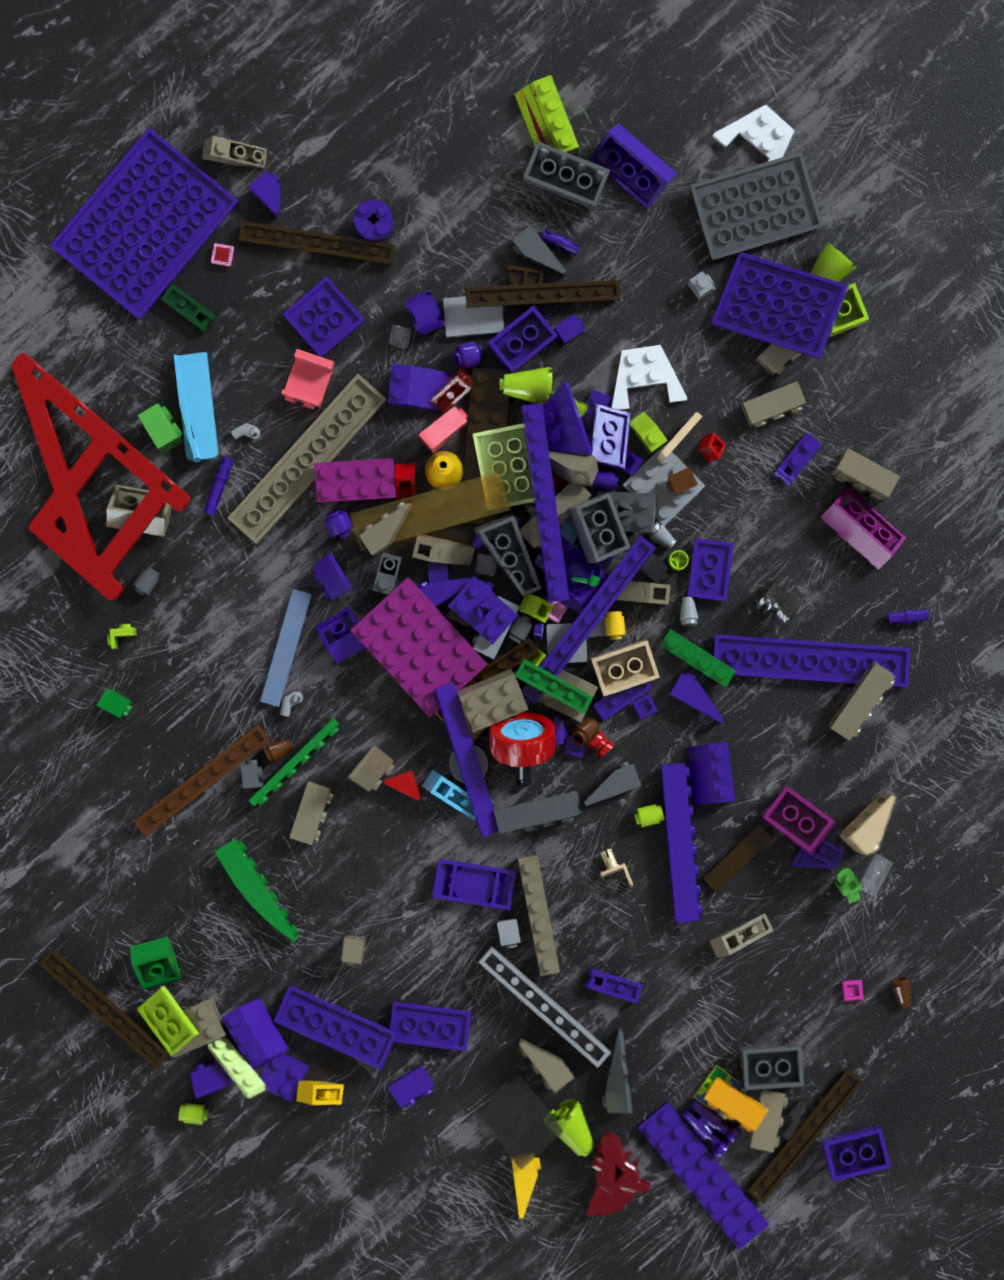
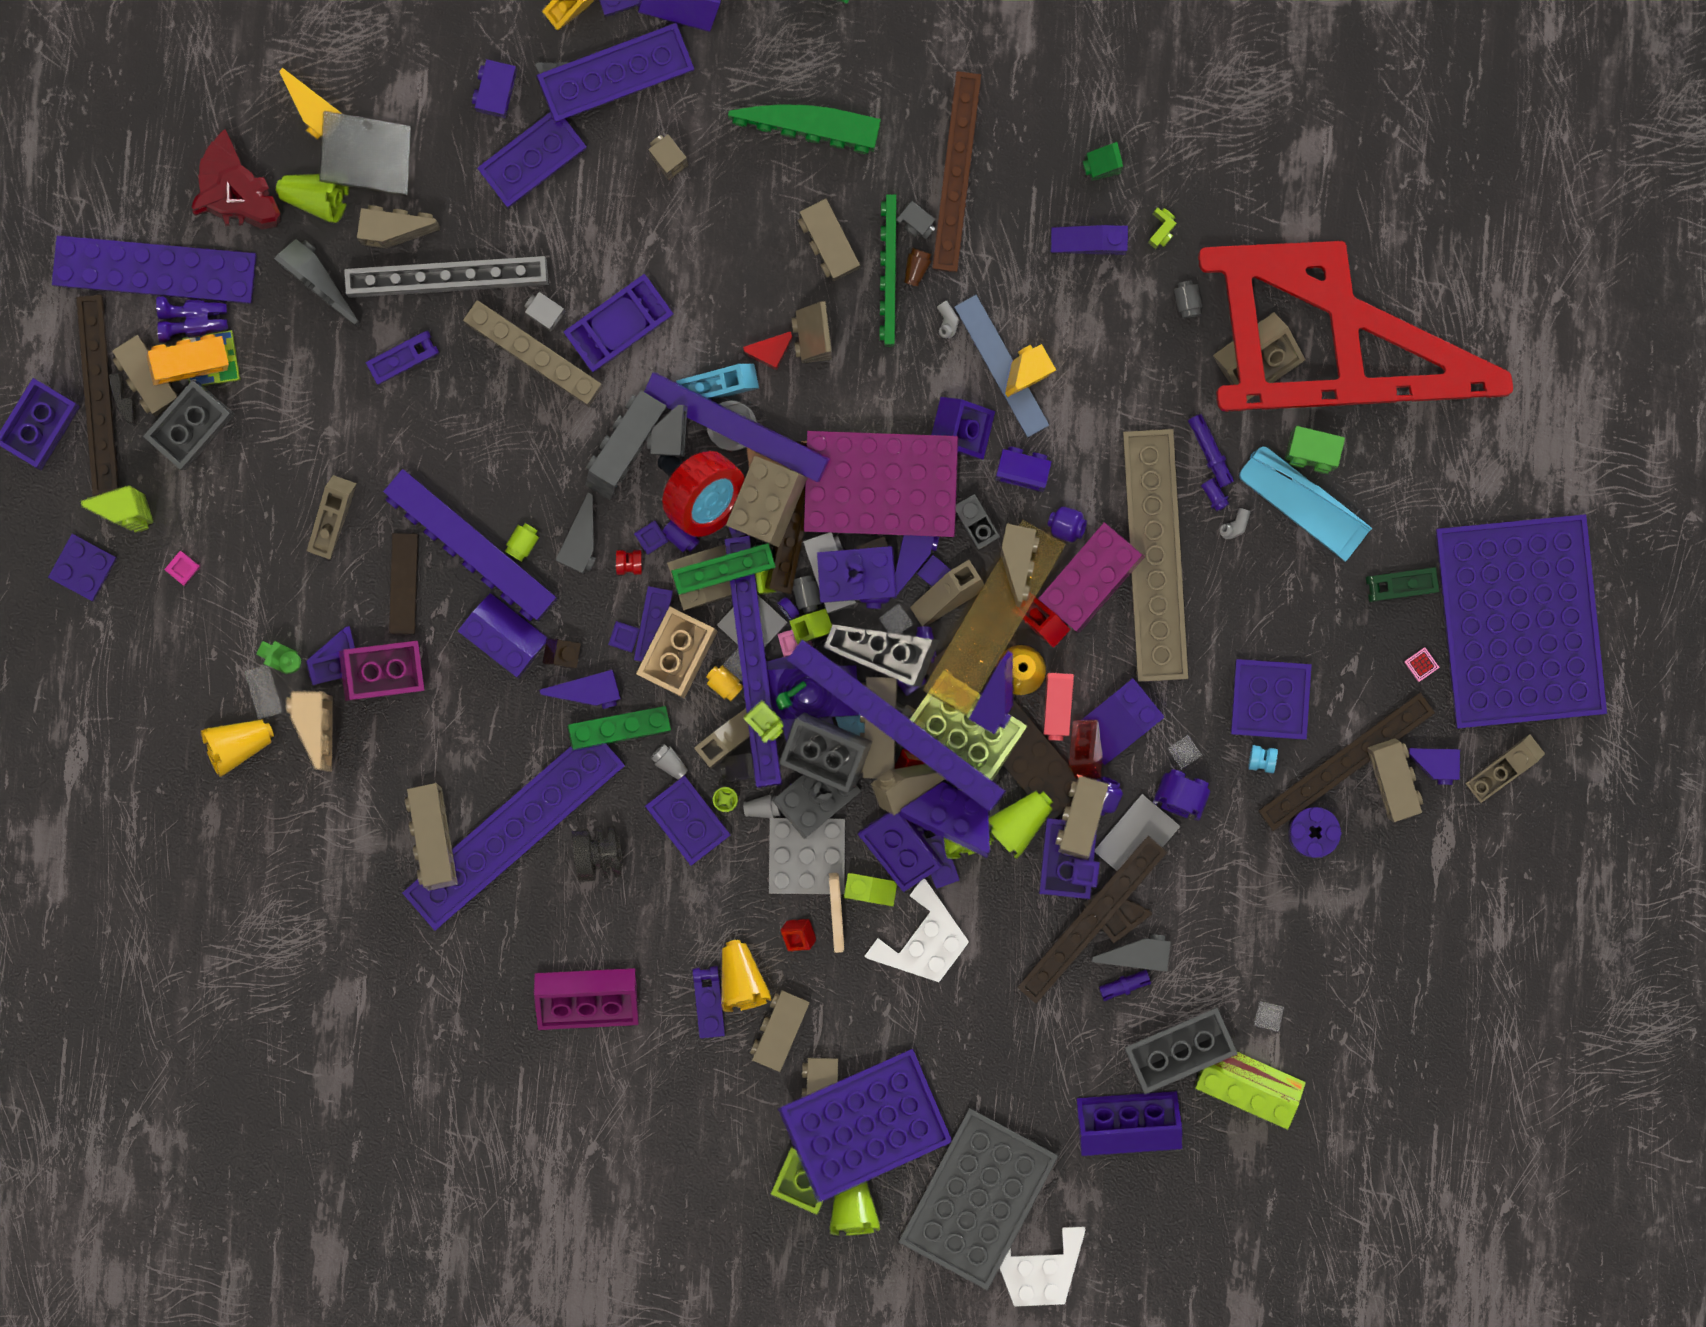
camera: 135 degrees right, 0 degrees up
coral panel [281,349,335,409] -> none
dark purple brick [554,314,585,346] -> none
reddish brown brick [572,718,600,746] -> none
dark purple brick [590,470,619,492] -> none
tan bracket [600,849,633,887] -> none
dark purple plate [623,450,644,477] -> none
reddish brown brick [666,467,698,496] -> none
light grey brick [688,271,715,300] -> none
dark tan brick [832,448,900,502] -> none
dark purple pin [888,609,929,625] -> none
reddish brown cone [891,977,911,1007] -> none
none -> dark purple plate [48,534,117,602]
none -> lime slope [81,486,154,533]
none -> yellow cone [201,720,274,777]
none -> dark brown brick [542,639,581,668]
none -> dark grey slope [647,405,687,457]
none -> yellow cone [721,940,772,1012]
none -> lime bracket [744,700,783,743]
none -> dark purple slope [969,651,1013,735]
none -> yellow slope [1005,344,1056,397]
none -> dark purple slope [1051,225,1128,255]
none -> dark tan brick [1055,776,1109,860]
none -> dark purple tile [1071,859,1100,887]
none -> dark purple pin [1201,478,1229,511]
none -> medium azure wheel [1248,745,1278,773]
none -> clear plate [1253,1001,1284,1032]
none -> dark tan brick [1367,738,1423,822]

